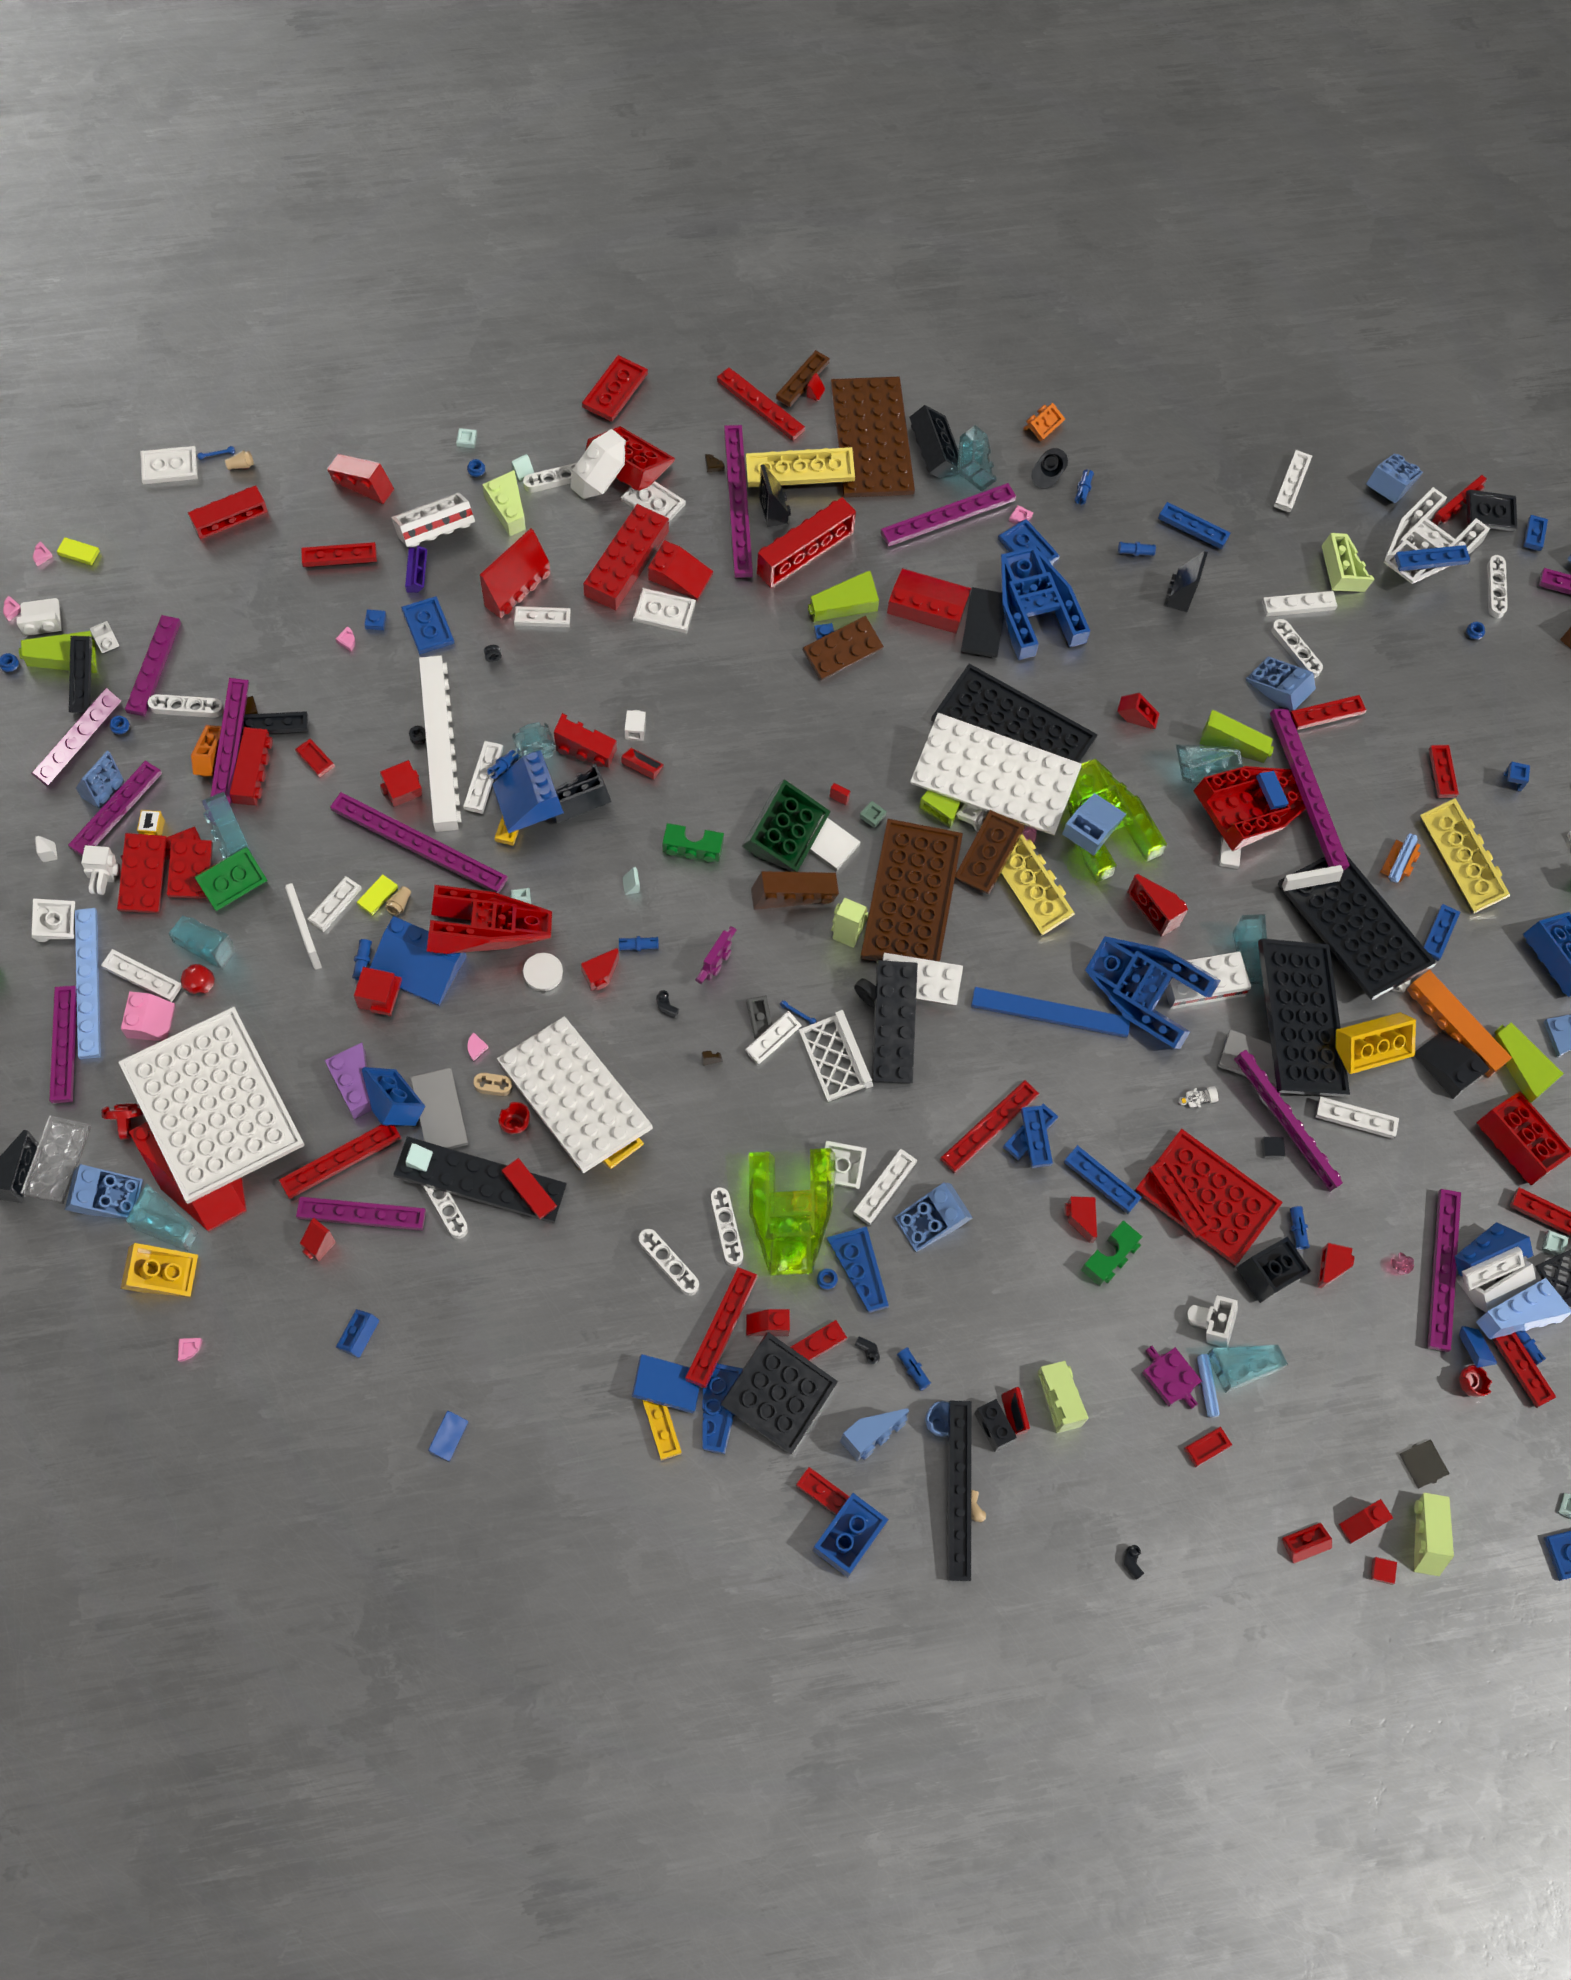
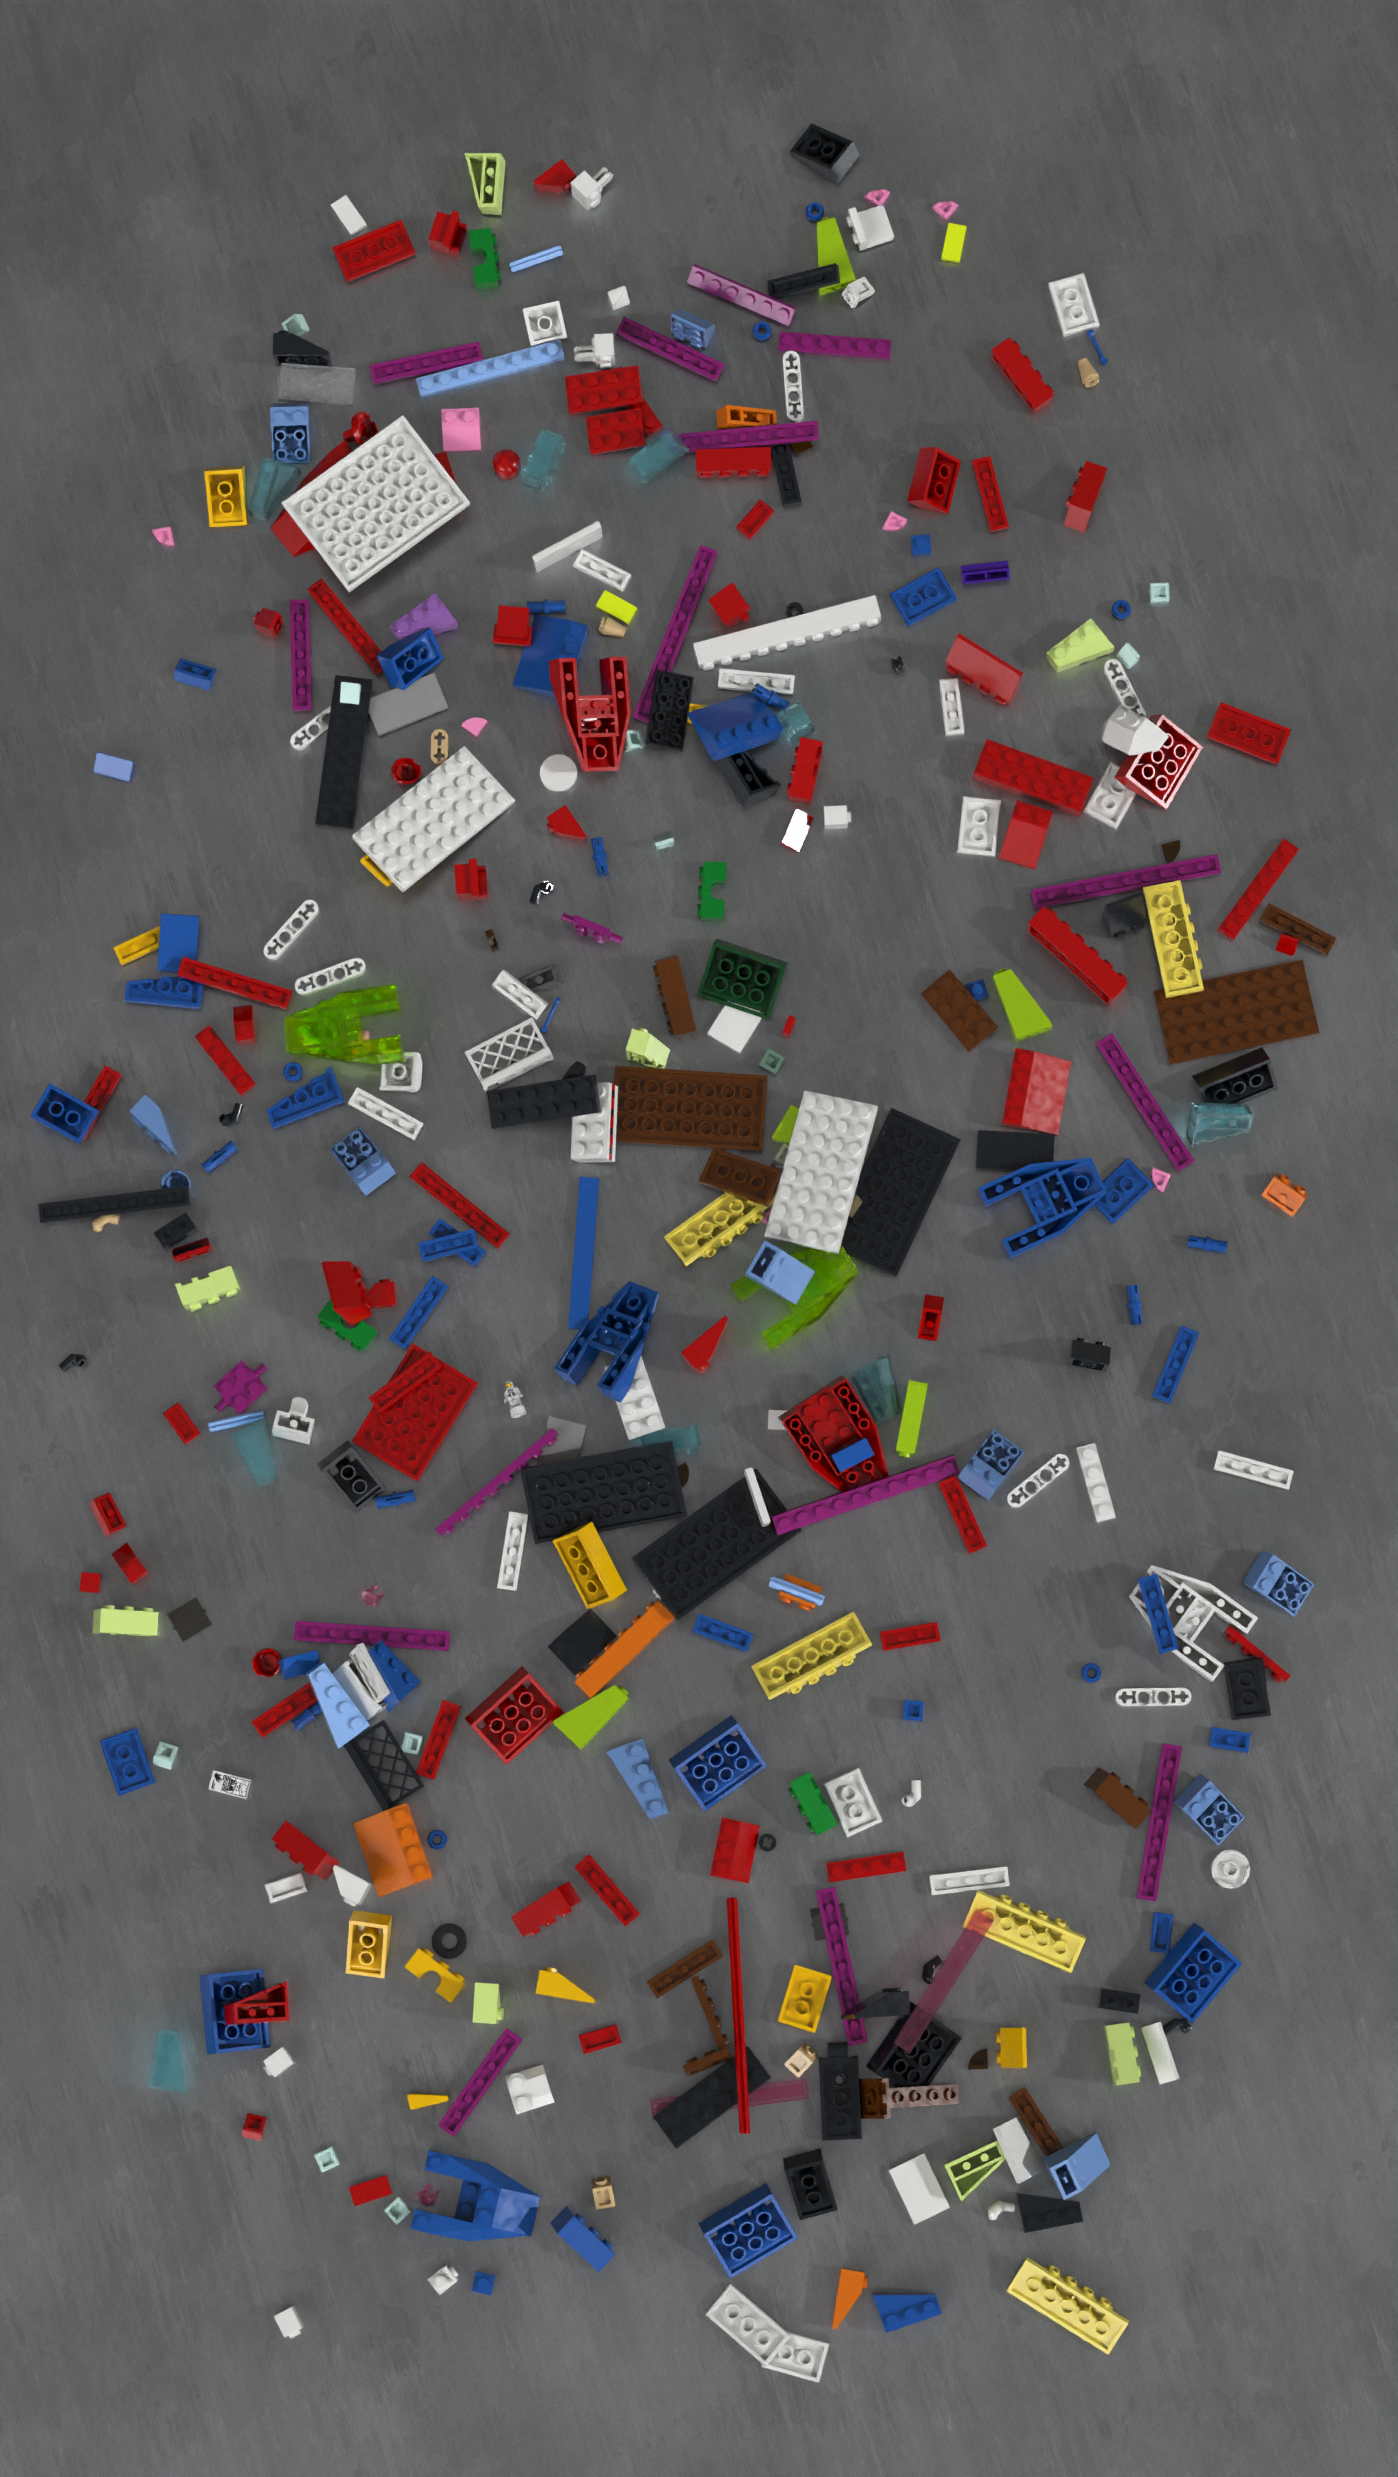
camera: 95 degrees right, 15 degrees up
white plate [101,949,182,1002] -> none
brick [137,810,165,835] -> none
green plate [194,846,268,911] -> none
white brick [391,493,475,547] -> none
red tile [502,1158,557,1220] -> none
black plate [720,1332,838,1454] -> none
black piece [1031,448,1068,489] -> none
black tile [1262,1137,1286,1158] -> none
red slope [1318,1243,1355,1289] -> none
yellowish green wedge [1322,533,1375,592] -> none
none -> red slope [321,1261,372,1325]
none -> red plate [454,858,488,901]
none -> black tile [645,670,694,752]
none -> red slope [907,447,961,514]

